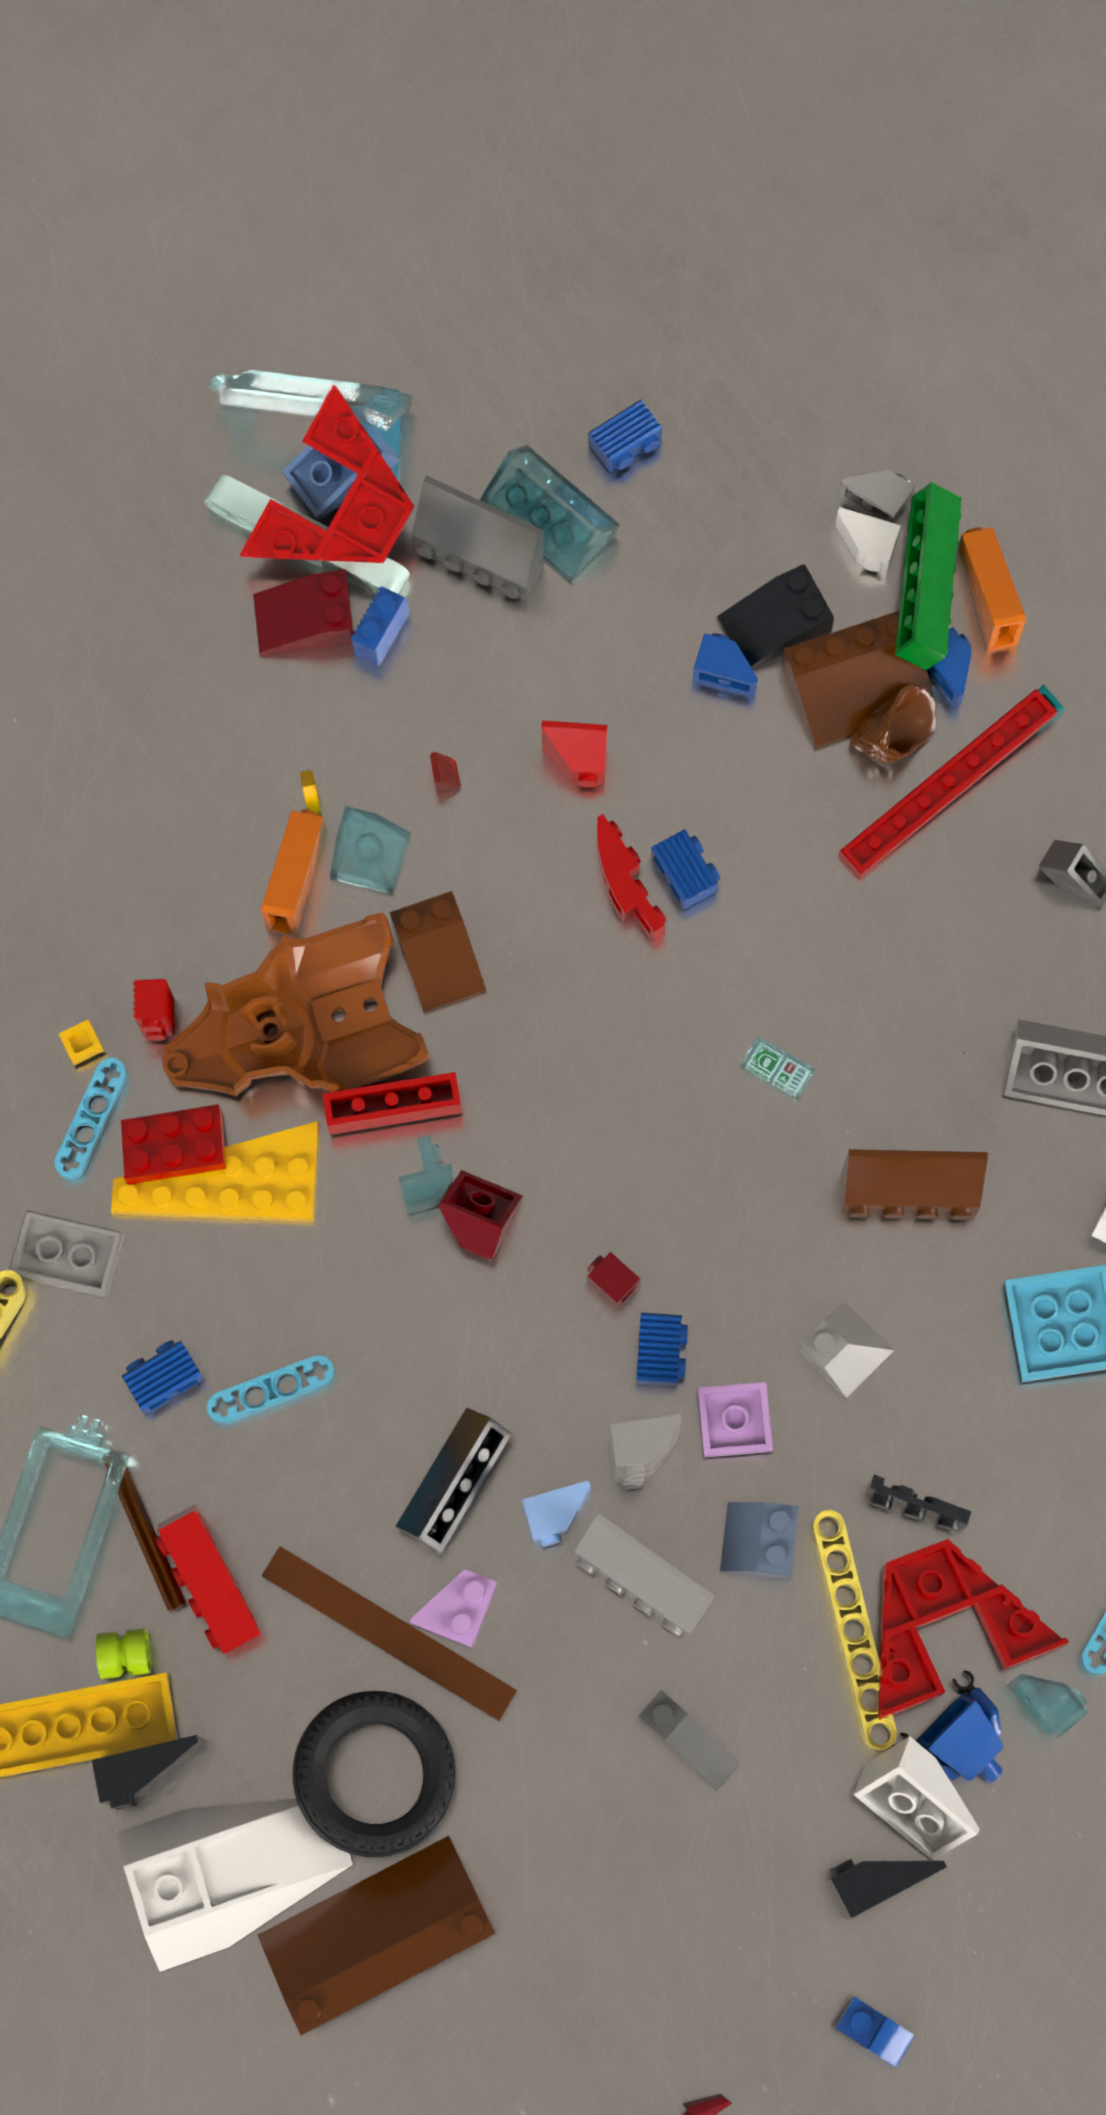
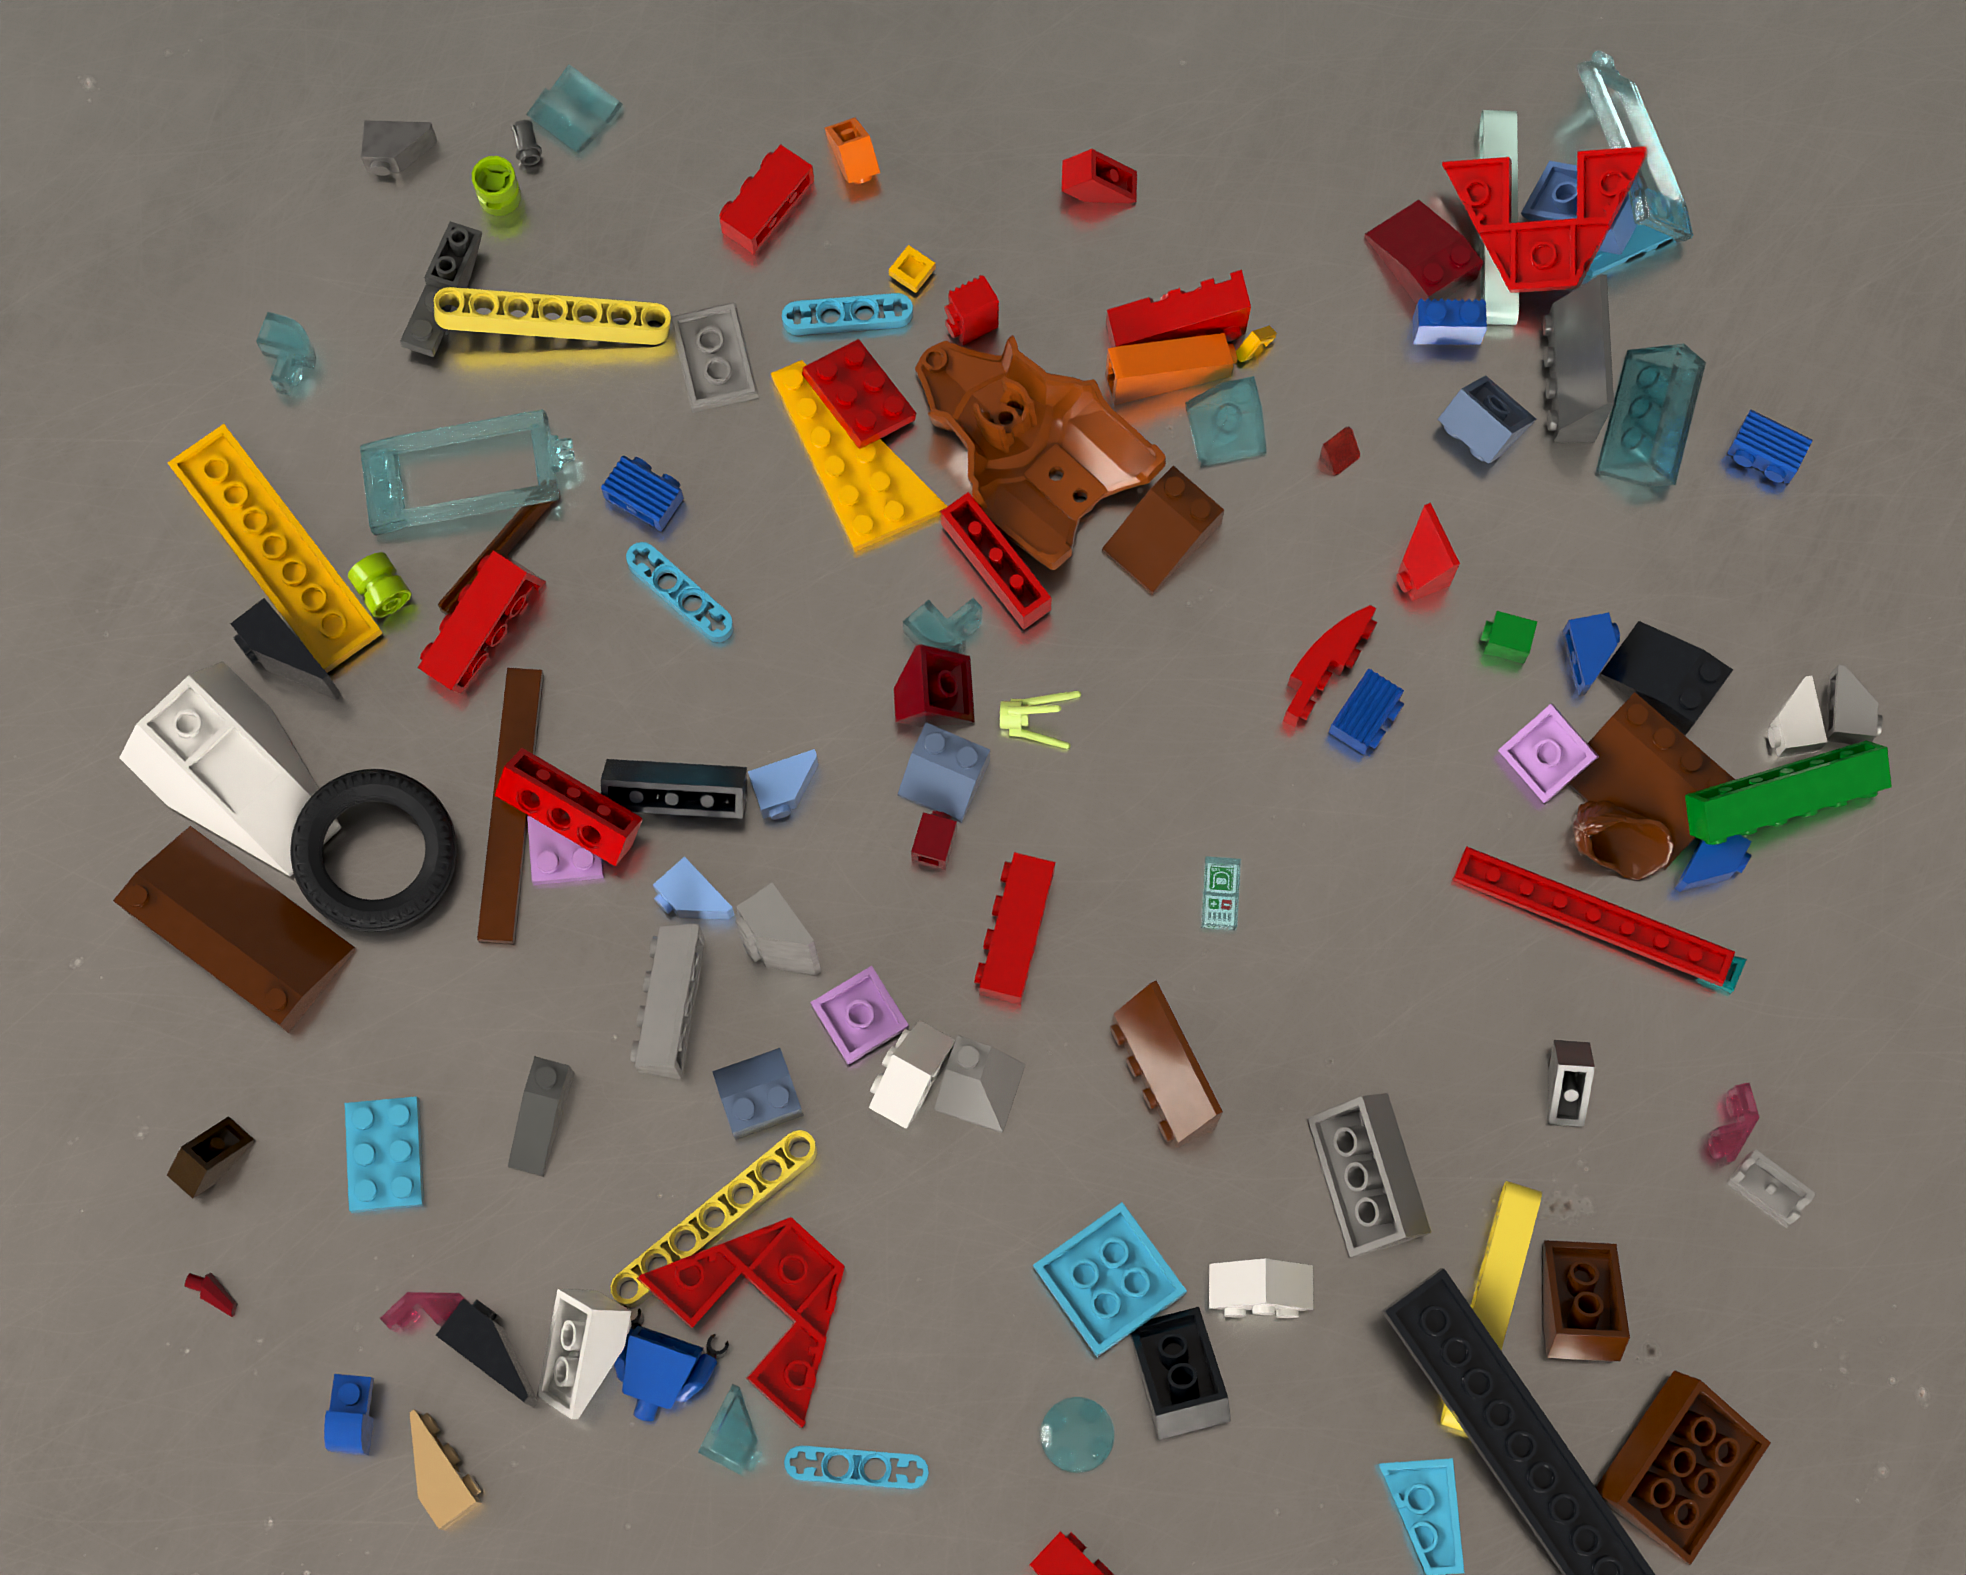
camera: 60 degrees right, 0 degrees up
blue brick [636,1312,688,1388] -> none
black wing [865,1474,971,1532] -> none
orange slope [958,527,1026,651] -> none
none -> dark brown slope [167,1116,254,1199]
none -> medium azure plate [344,1096,424,1213]
none -> clear pink slope [380,1292,470,1332]
none -> tan slope [409,1409,482,1530]
none -> red brick [495,748,643,866]
none -> light blue slope [748,749,819,820]
none -> white brick [869,1020,955,1129]
none -> sand blue slope [898,722,990,823]
none -> red brick [974,852,1056,1005]
none -> yellowish green plant [1000,691,1081,749]
none -> red slope [1062,149,1137,204]
none -> red wedge [1106,270,1251,348]
none -> sand blue slope [1437,375,1536,464]
none -> green brick [1480,611,1537,664]
none -> lavender plate [1498,704,1599,803]

